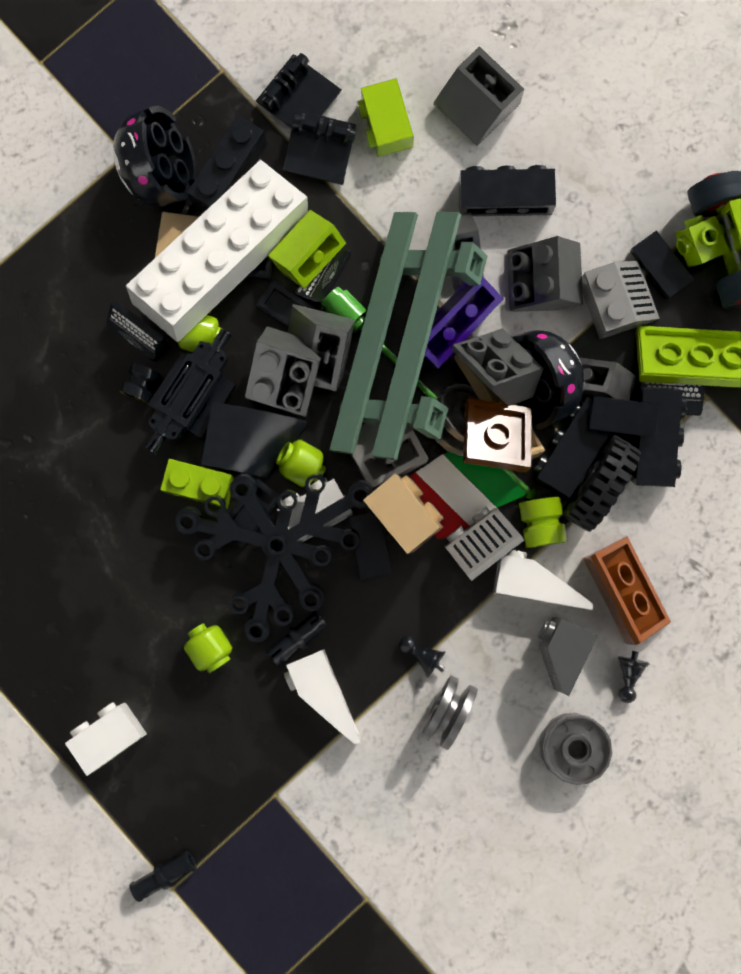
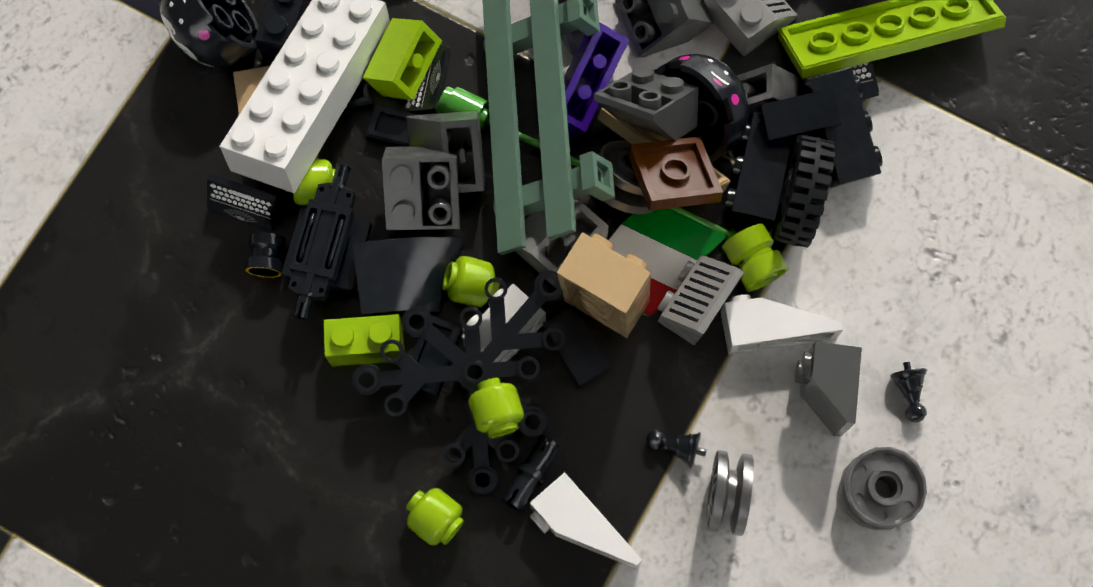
camera: 20 degrees left, 10 degrees down
dark orange slope [583,536,671,645] -> none
none -> lime head [469,378,524,438]

